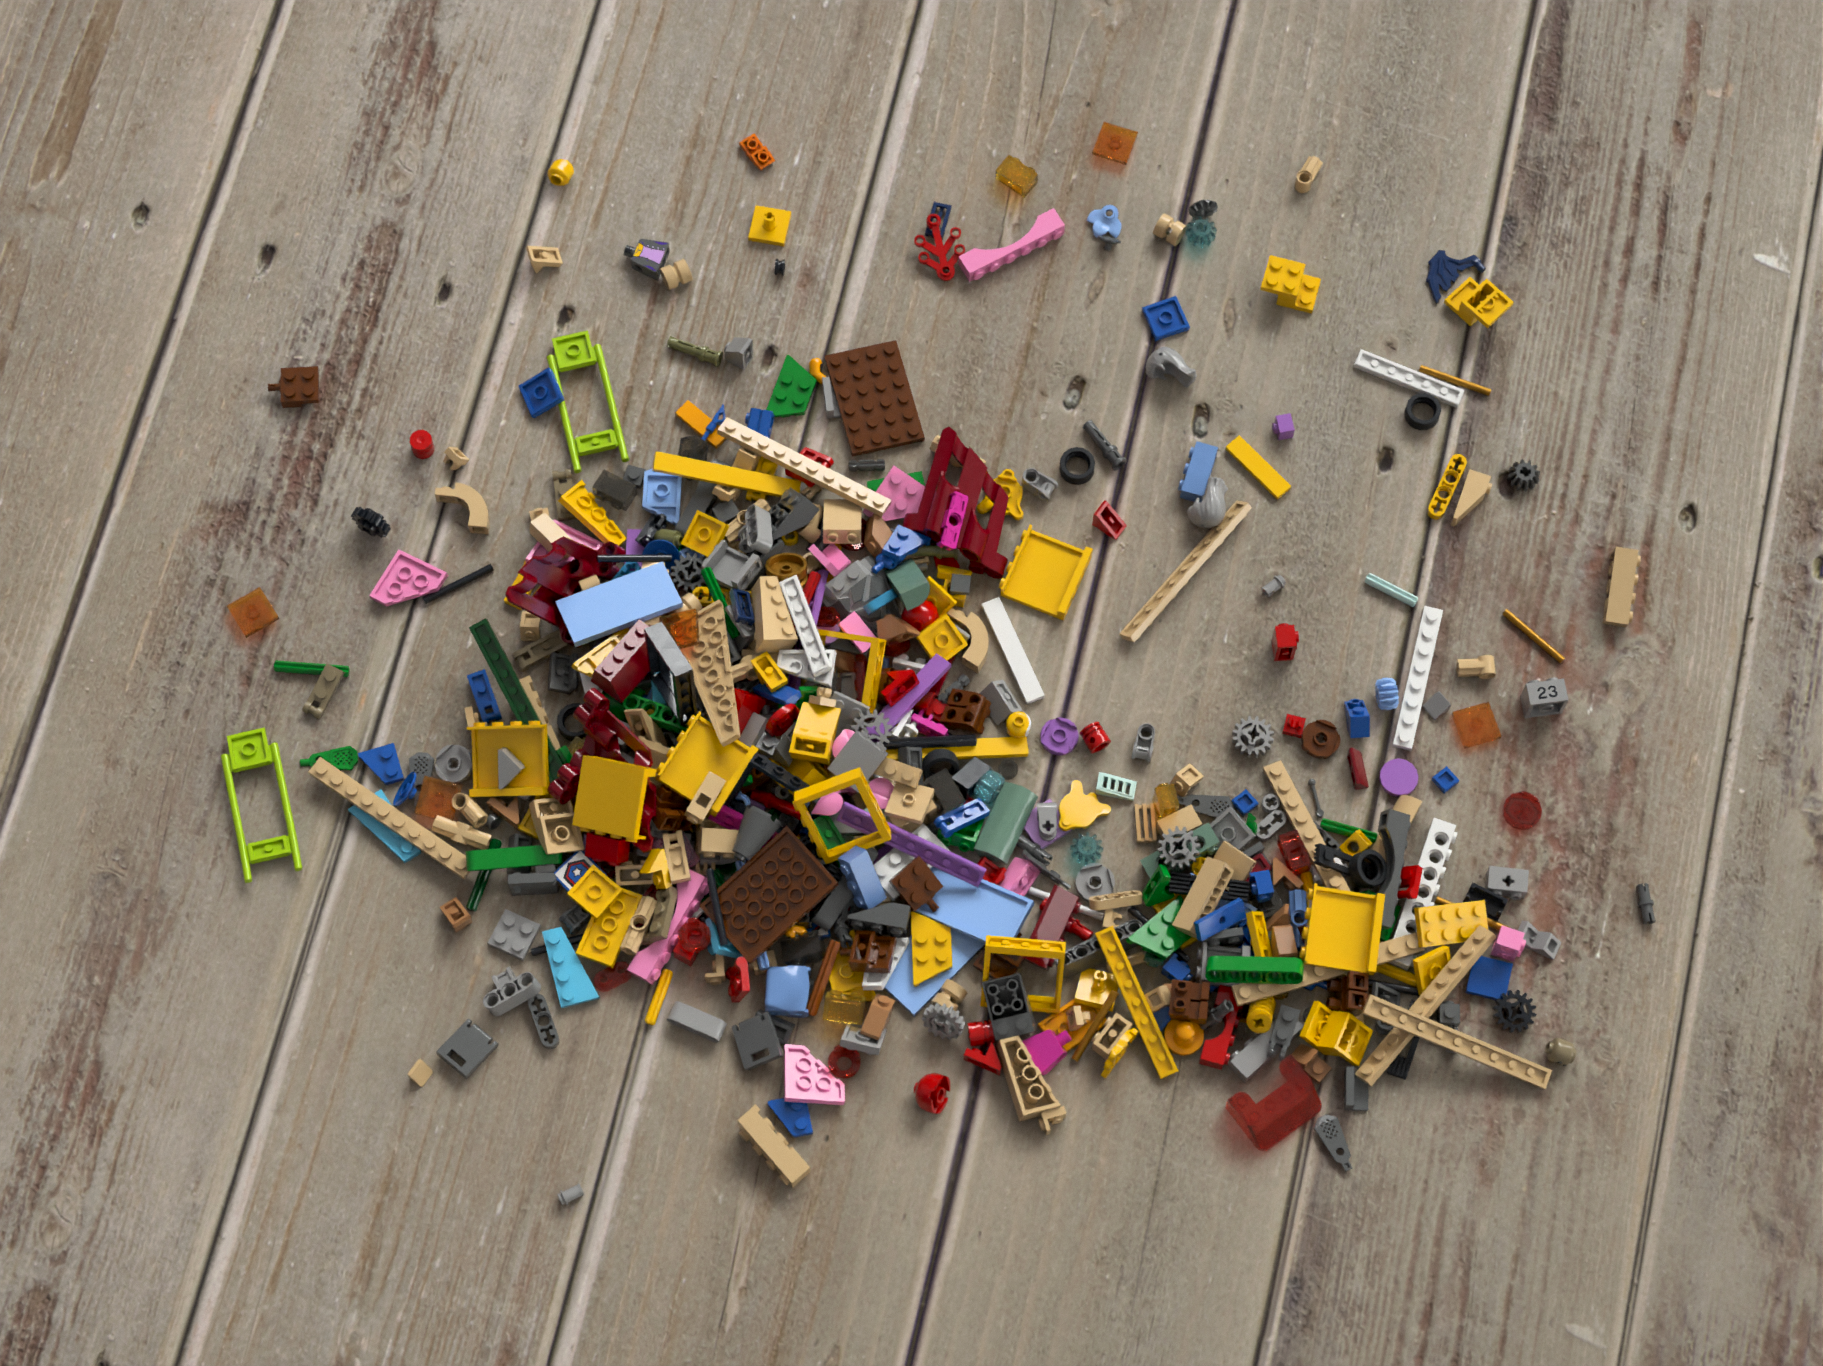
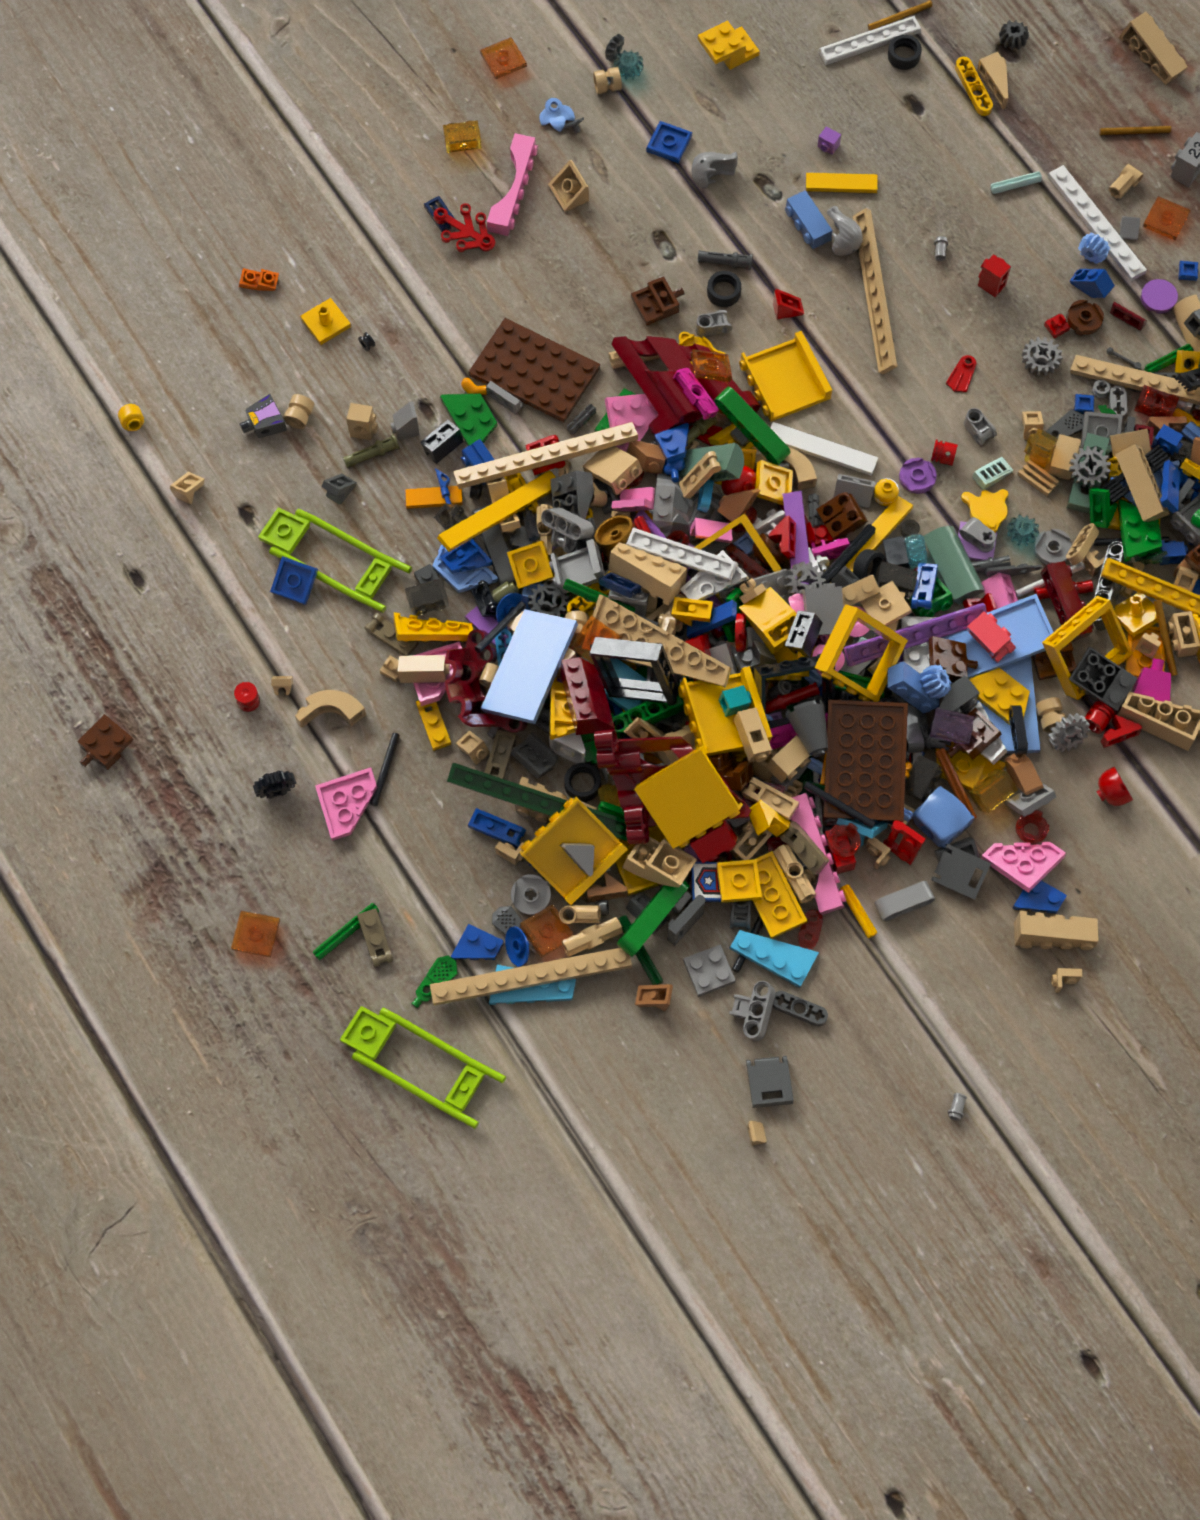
camera: 45 degrees left, 0 degrees up
none -> dark grey slope [321,473,357,504]
none -> tan brick [347,403,378,440]
none -> black hinge [420,420,464,464]
none -> blue wing [440,539,492,574]
none -> black bush [470,483,483,500]
none -> black axle [521,508,540,543]
none -> tan slope [548,160,589,212]
none -> reddish brown plate [631,276,685,326]
none -> tan plate [679,451,721,499]
none -> clear orange plate [691,349,732,382]
none -> green beam [714,387,791,465]
none -> teal brick [718,685,752,717]
none -> black hinge [785,610,823,658]
none -> light blue gear [920,665,951,699]
none -> clear purple plate [930,708,975,745]
none -> red piece [946,355,976,392]
none -> coral hinge [967,611,1016,663]
none -> black beam [1009,705,1028,755]
none -> tan bracket [1051,968,1082,993]

